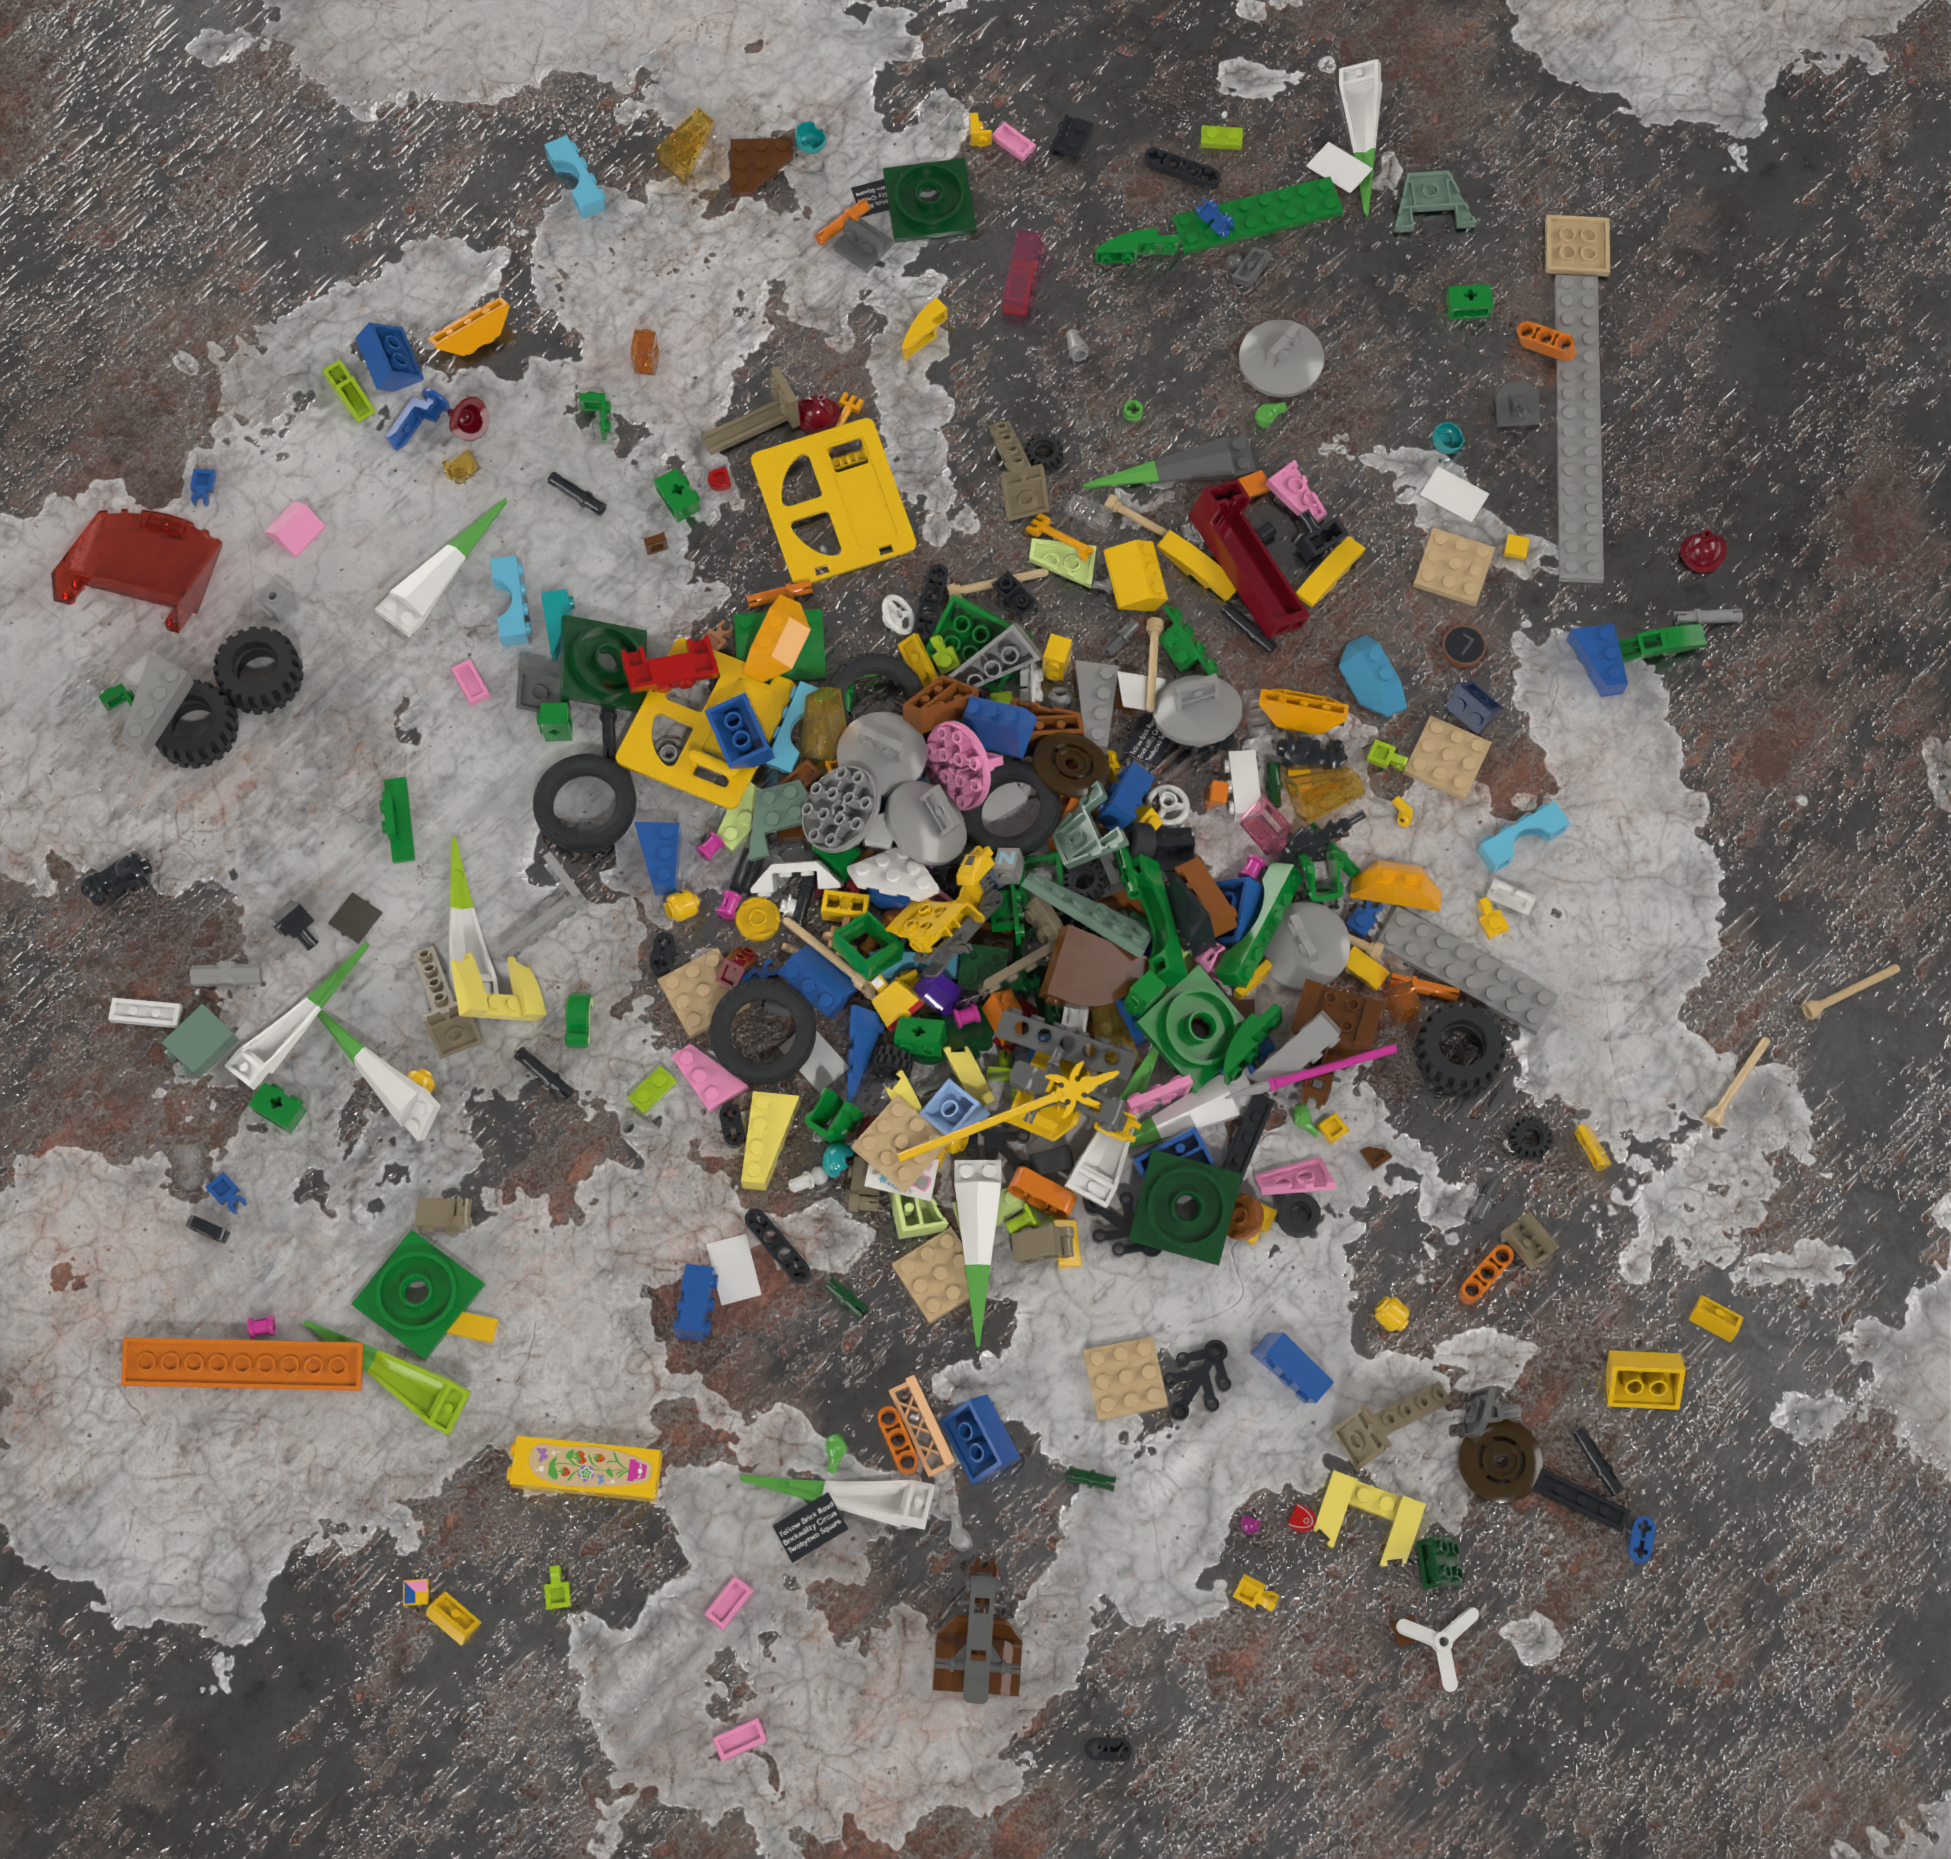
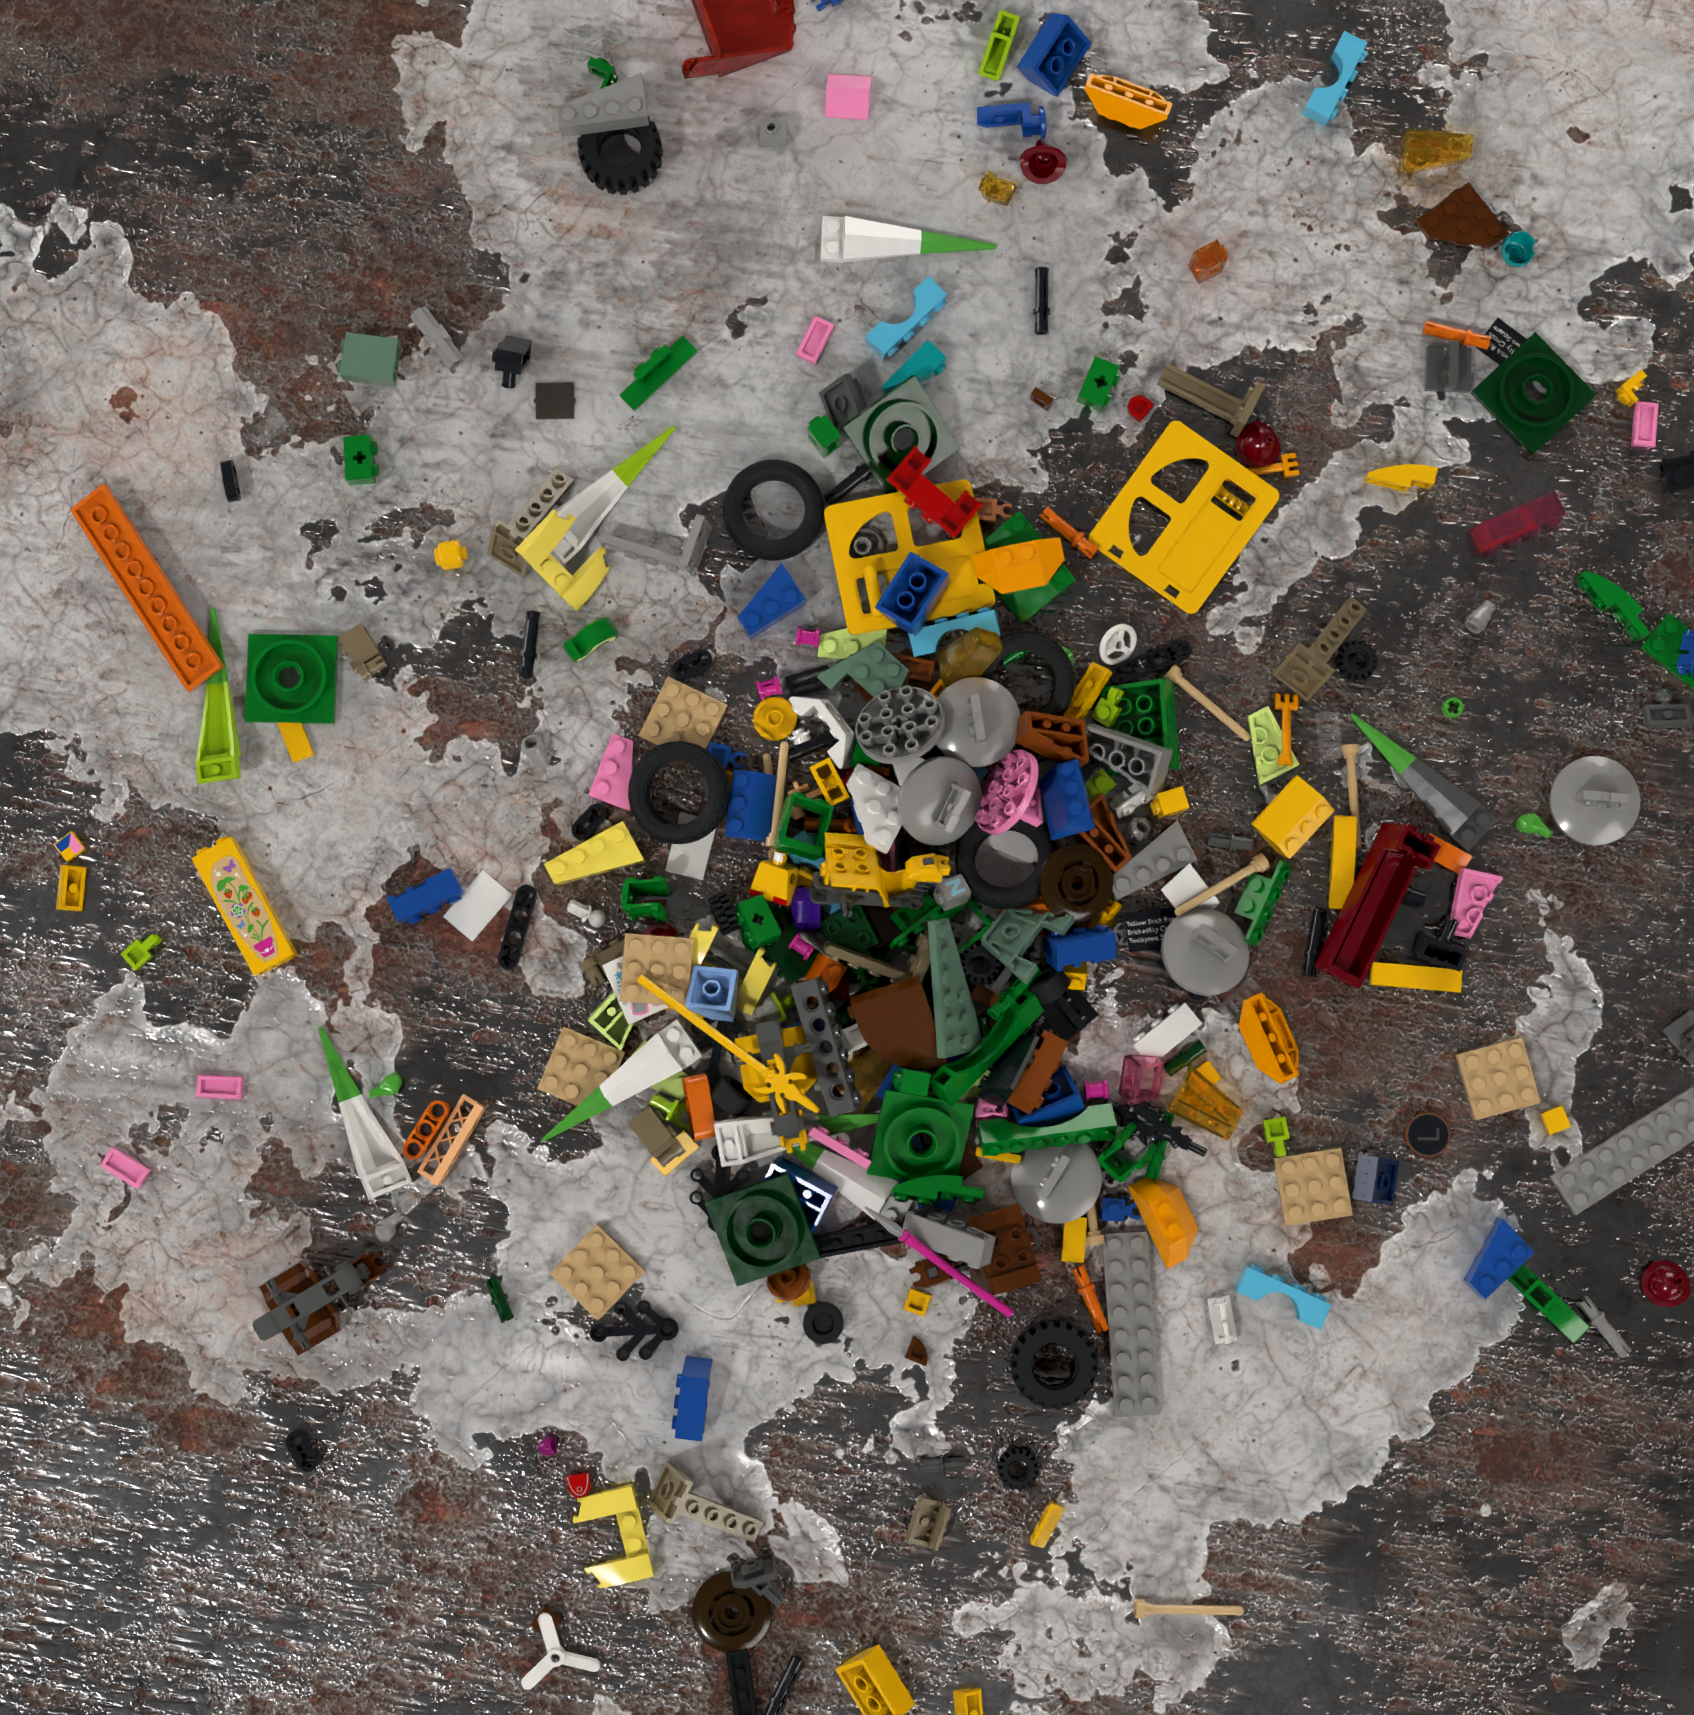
camera: 60 degrees right, 15 degrees up
black animal [81,851,153,907] -> none
white plate [108,998,183,1028] -> none
blue plate [205,1172,247,1215] -> none
black tyre [213,626,304,715] -> none
white plate [224,942,370,1090] -> none
dark pink bush [248,1315,276,1339] -> none
white plate [317,1009,441,1141] -> none
green bracket [579,391,611,440] -> none
lime plate [627,1066,677,1115] -> none
yellow head [664,889,700,922] -> none
dark red bracket [715,947,759,990] -> none
black sticker [773,1492,848,1563] -> none
teal hair [822,1143,854,1179] -> none
dark green pin [824,1277,869,1319] -> none
blue wedge [847,1005,884,1105] -> none
blue slope [939,1394,1020,1485] -> none
black slope [992,570,1039,620] -> none
white piece [1145,784,1190,826] -> none
orange slope [1204,780,1229,809] -> none
yellow plate [1232,1574,1280,1611] -> none
bright pink wing [1254,1156,1336,1195] -> none
black animal [1276,730,1348,774] -> none
bright green animal [1293,1103,1319,1138] -> none
dark azure wedge [1338,635,1408,718] -> none
yellow head [1374,1296,1410,1332] -> none
clear orange brick [1384,980,1422,1027] -> none
yellow arm [1391,796,1413,828] -> none
dark green bracket [1416,1535,1464,1590] -> none
white sticker [1420,466,1489,522] -> none
teal hair [1432,422,1465,454] -> none
orange beam [1459,1244,1514,1305] -> none
yellow plate [1477,896,1510,940] -> none
tan piece [1802,964,1900,1020] -> none

